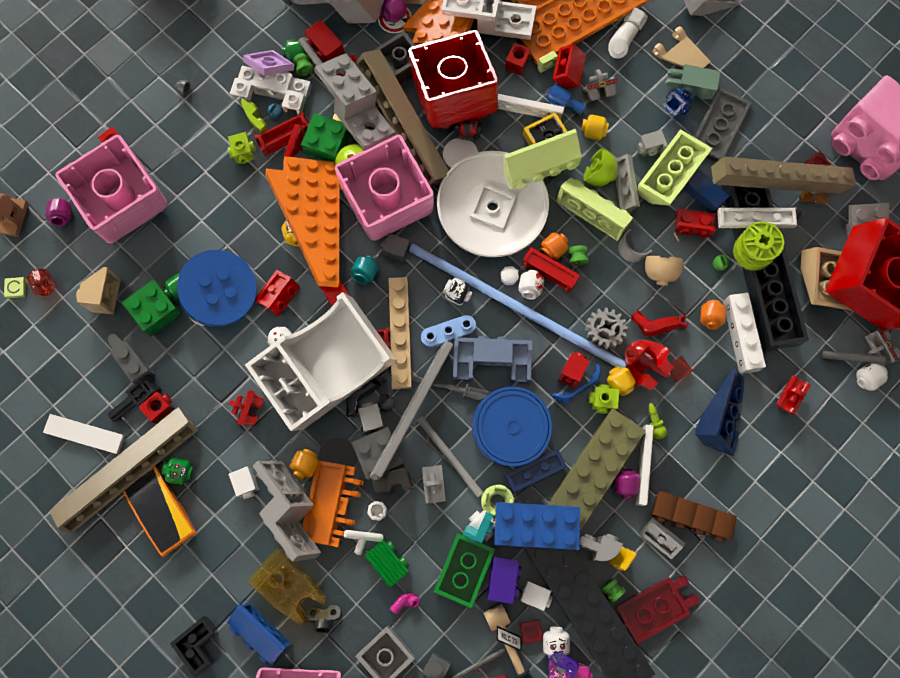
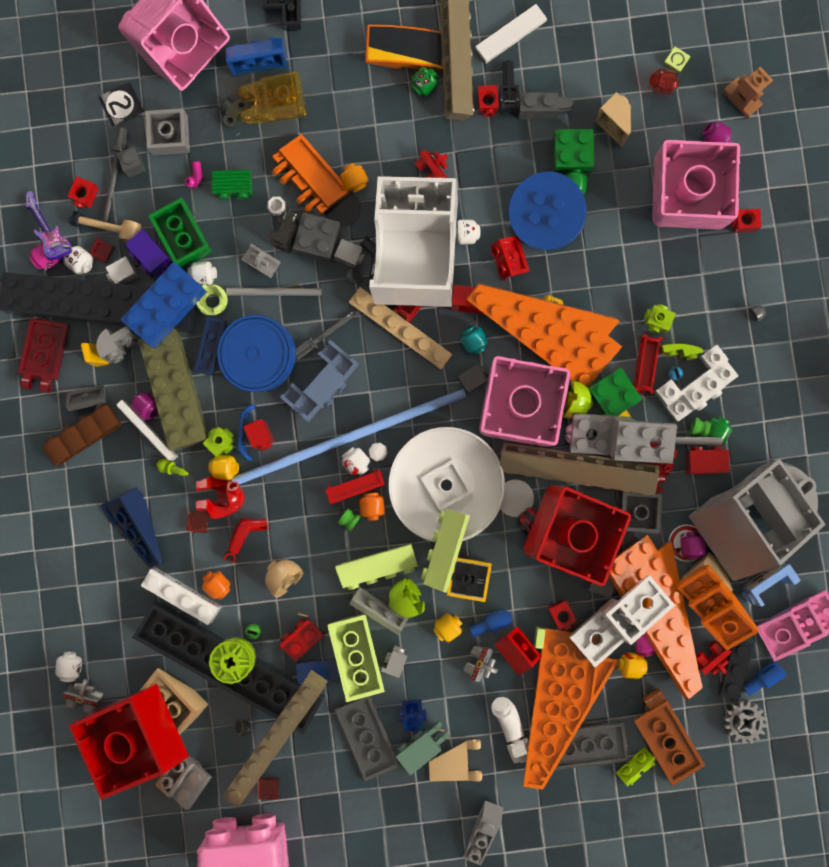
camera: 130 degrees right, 10 degrees up
white brick [229,466,259,499] -> none
lavender tile [243,50,294,76] -> none
light grey bracket [253,461,321,562] -> none
red tile [284,124,305,157] -> none
white piece [344,530,383,555] -> none
light grey tile [369,341,453,480] -> none
light blue plate [421,315,476,348] -> none
head [443,278,473,305] -> none
teal bracket [463,512,495,543] -> none
sticker [496,626,522,651] -> none
white tile [498,94,564,121] -> none
light grey gear [585,308,628,350] -> none
bright green wheel [600,577,626,603] -> none
light grey helmet [618,229,652,262] -> none
white tile [717,208,797,228] -> none
red hips [776,375,811,415] -> none
clear orange piece [799,191,829,204] -> none
dark grey bar [822,351,886,364] -> none

